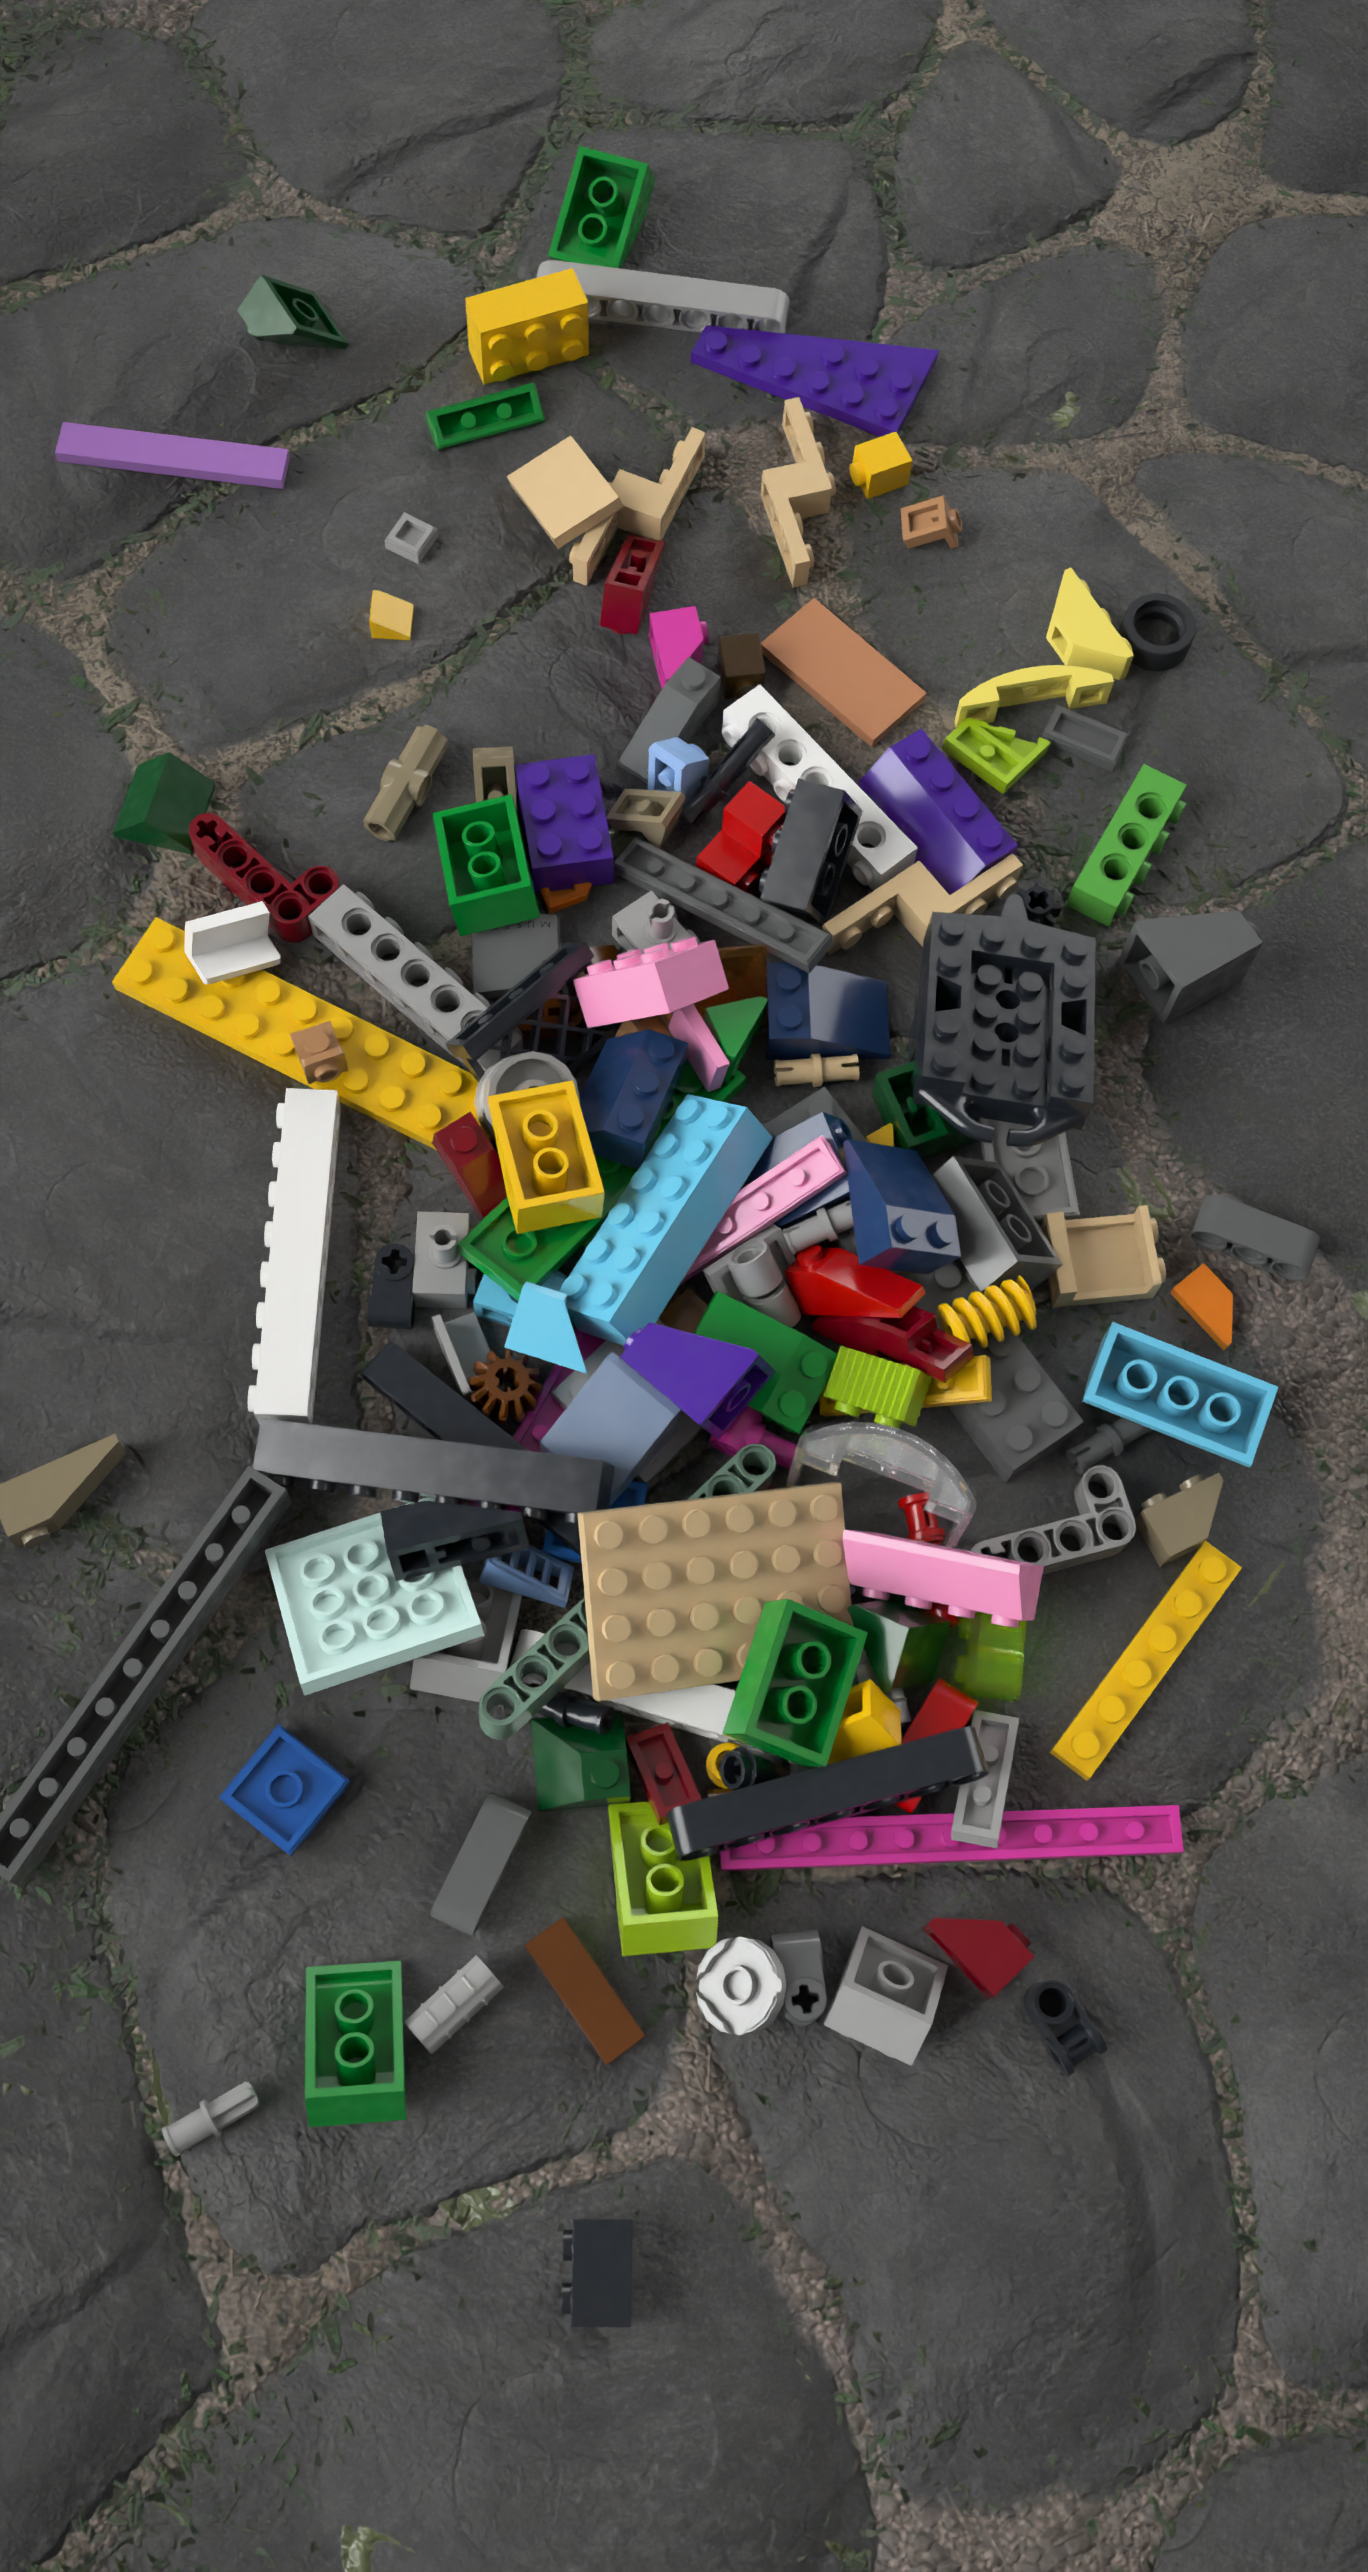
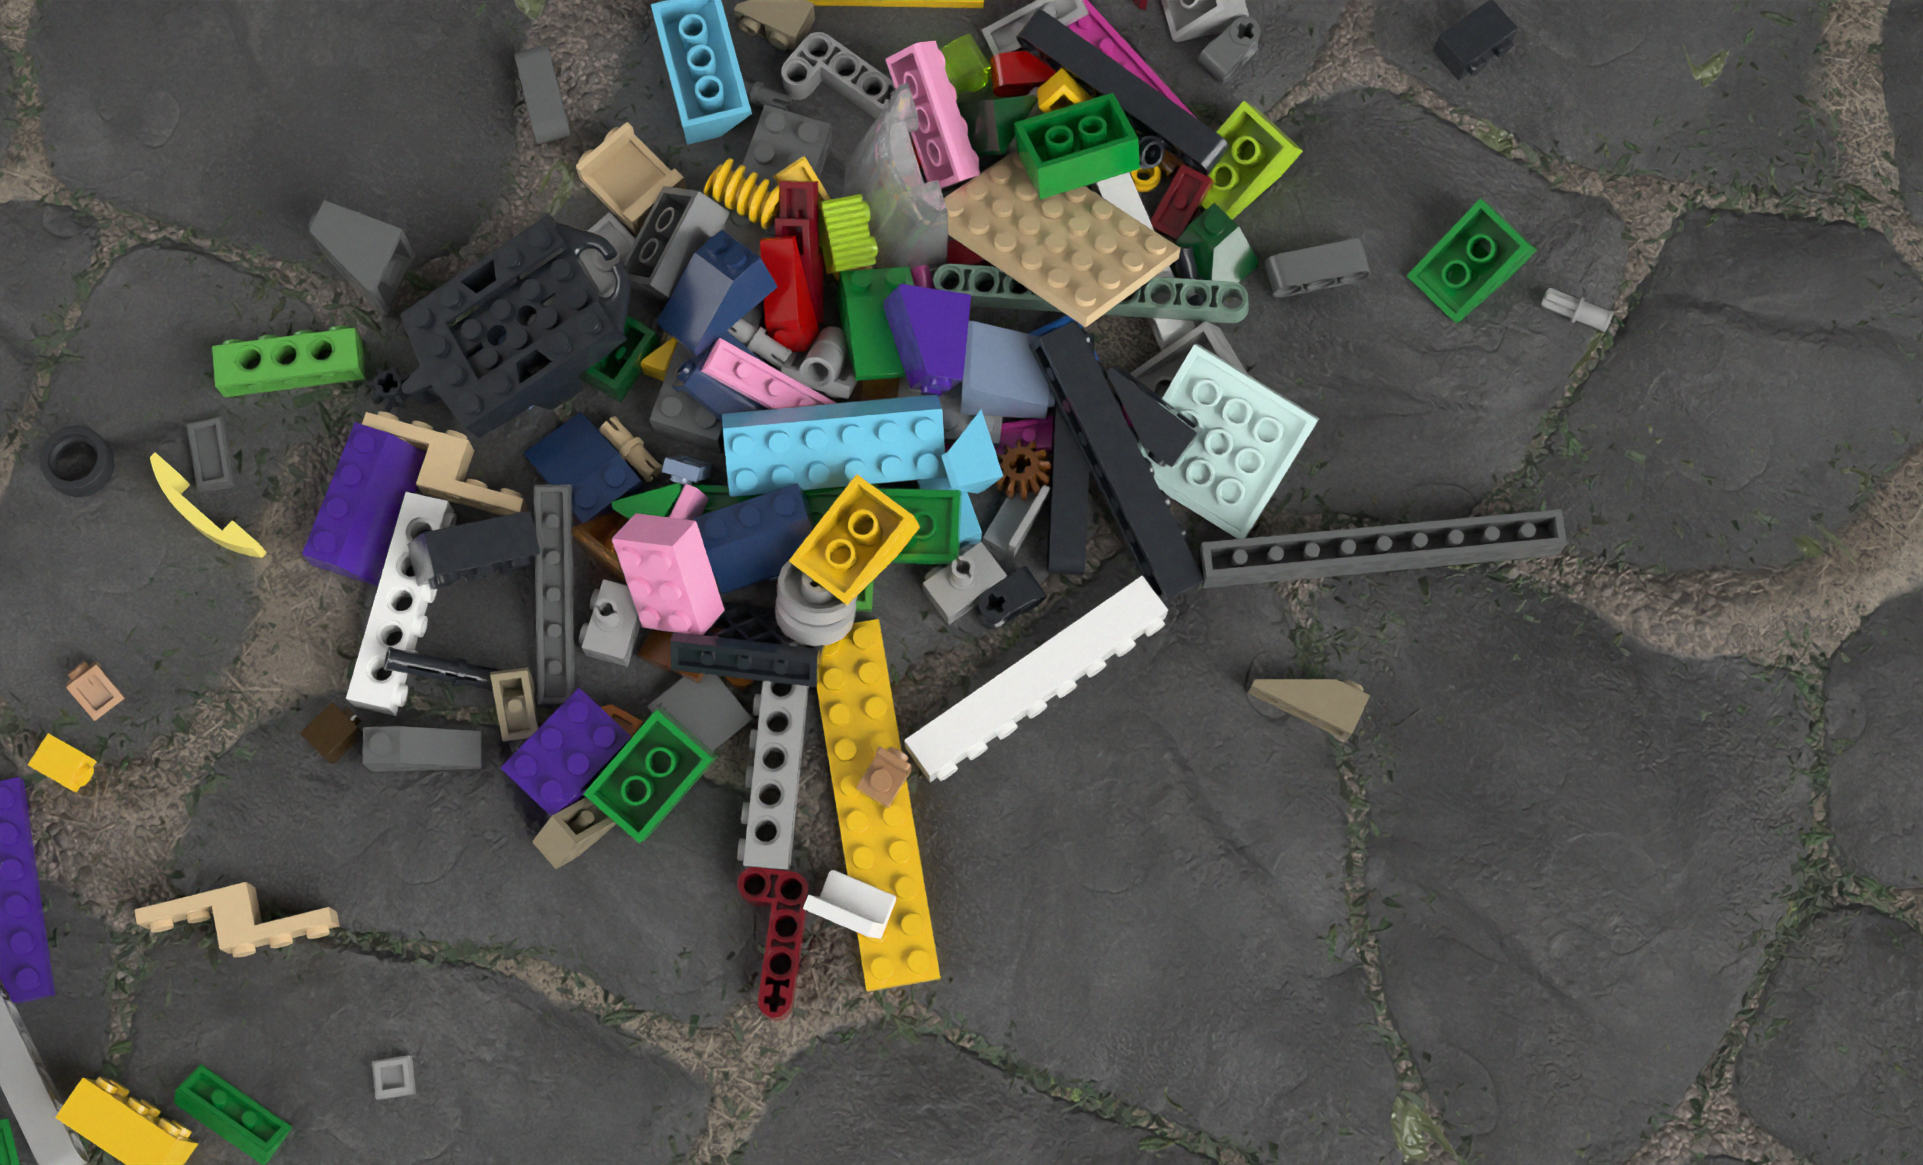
camera: 125 degrees left, 5 degrees up
dark green slope [113,752,216,855] -> none
blue plate [218,1724,351,1857] -> none
dark tan piece [363,725,448,842] -> none
yellow slope [369,590,414,641] -> none
light grey axle [404,1955,504,2054] -> none
dark red slope [432,1111,507,1221] -> none
medium blue slope [479,1545,574,1608] -> none
tan tile [507,435,624,549] -> none
reddish brown tile [525,1917,645,2066] -> none
dark red slope [599,534,665,634] -> none
light blue slope [648,737,709,804] -> none
dark pink slope [649,606,709,689] -> none
red brick [696,781,787,894] -> none
tile [696,1937,787,2036] -> none
tan bracket [760,397,836,587] -> none
nougat tile [760,598,927,748] -> none
lime wing [941,717,1051,794] -> none
light yellow slope [1046,568,1134,680] -> none
orange tile [1170,1263,1233,1351] -> none
none -> sand blue plate [662,454,714,485]

